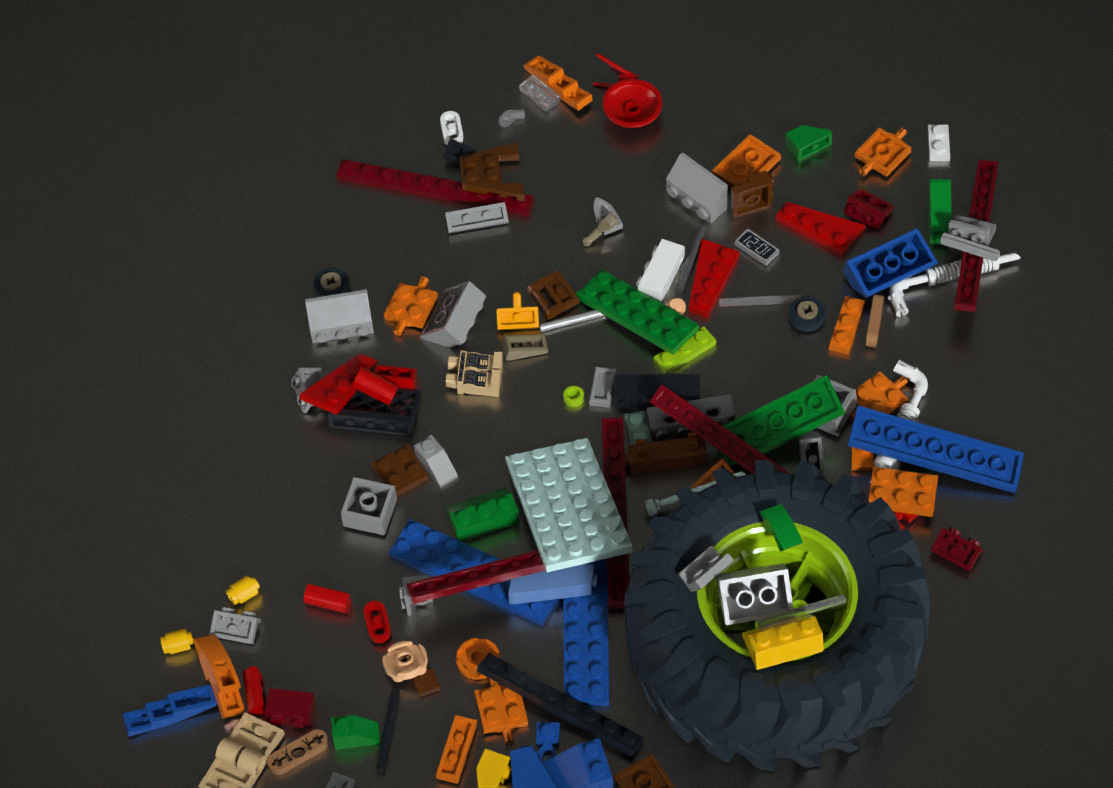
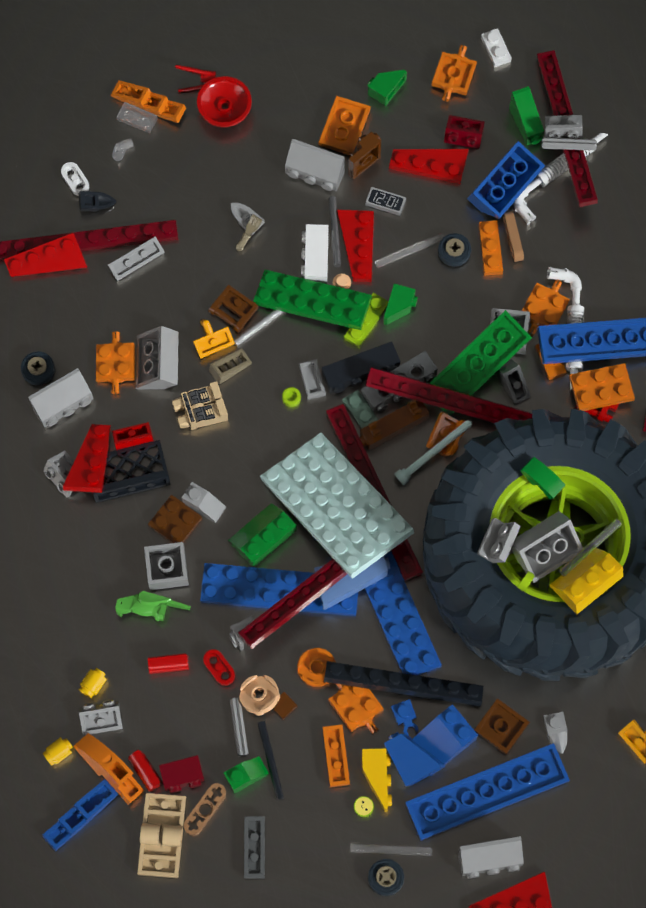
camera: 25 degrees left, 15 degrees up
red brick [351,367,399,405] -> none
reddish brown wing [460,143,525,201] -> none
none -> red wing [4,232,88,277]
none -> bright green animal [115,591,191,622]
none -> light grey axle [230,698,248,756]
none -> green slope [383,284,418,325]
none -> lime tile [517,571,535,591]

